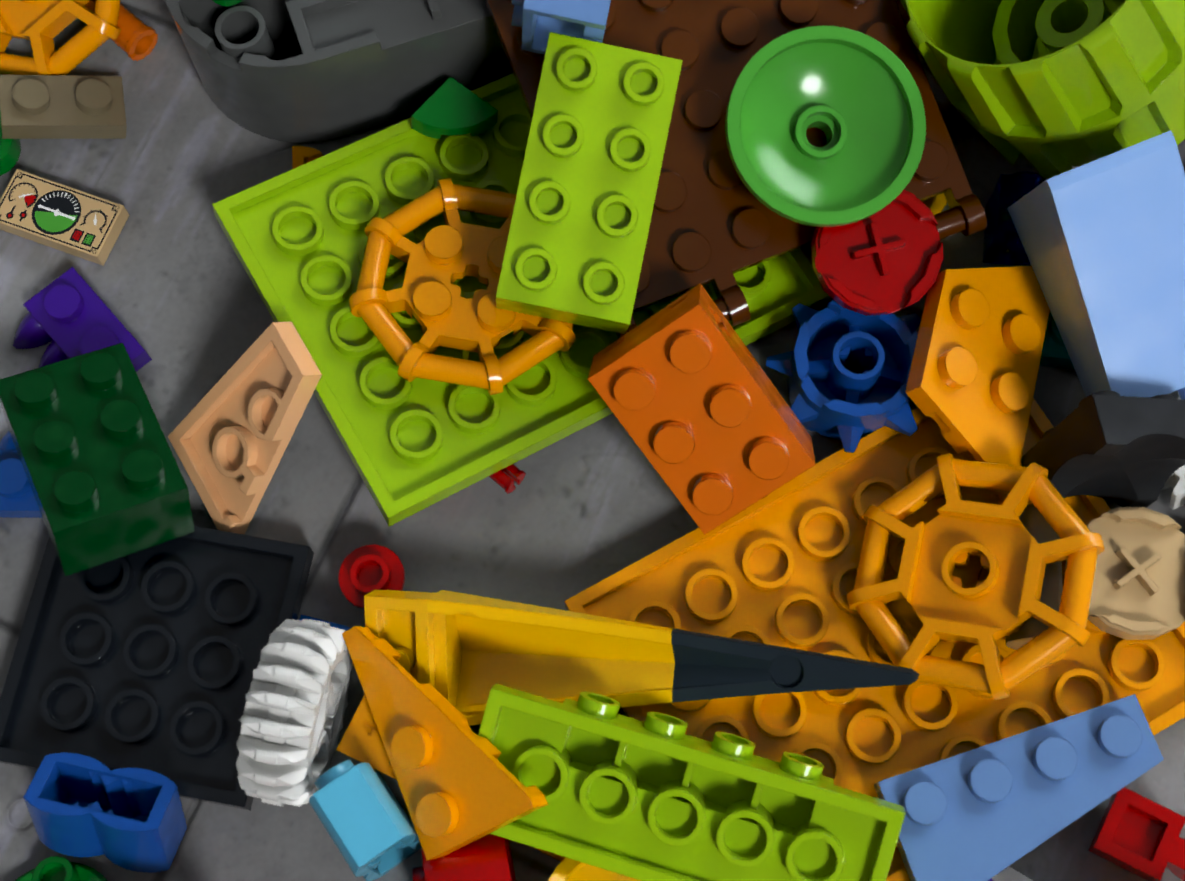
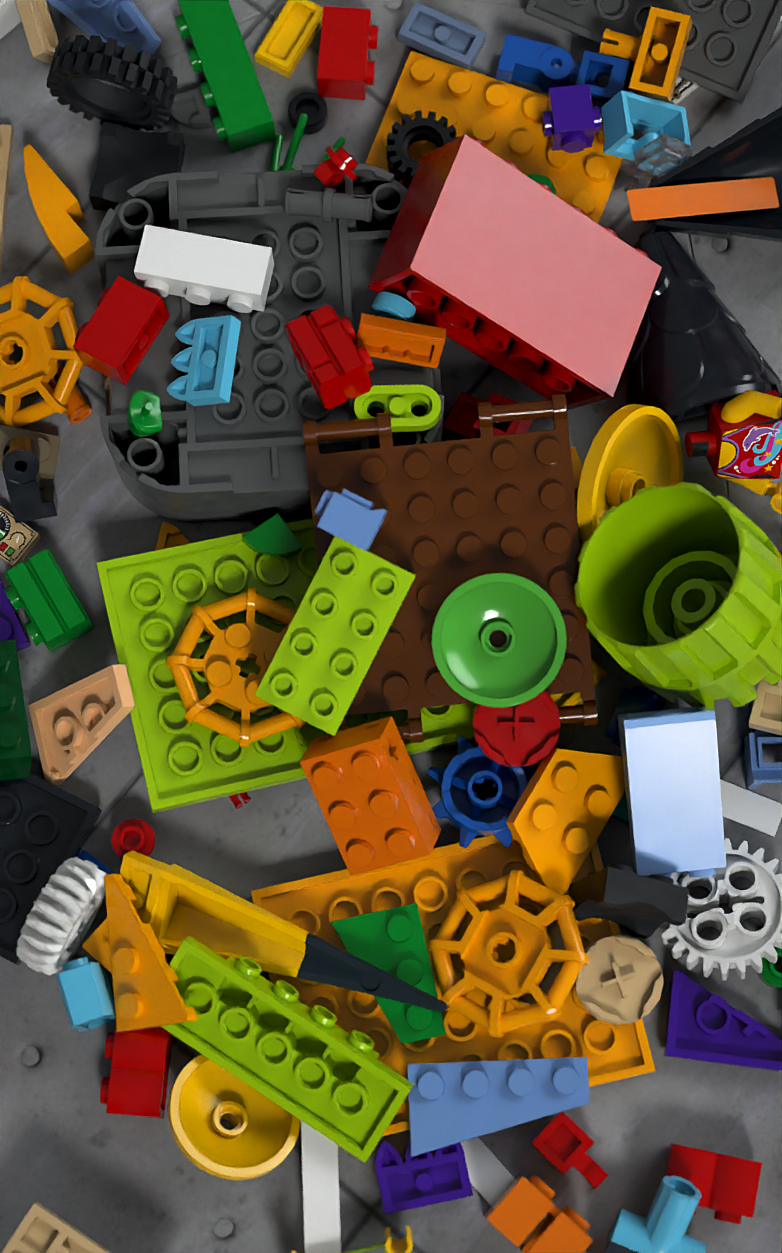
camera: 15 degrees right, 5 degrees up
none -> black leg [2,436,58,523]
none -> green brick [4,549,94,652]
none -> green wing [331,903,446,1045]

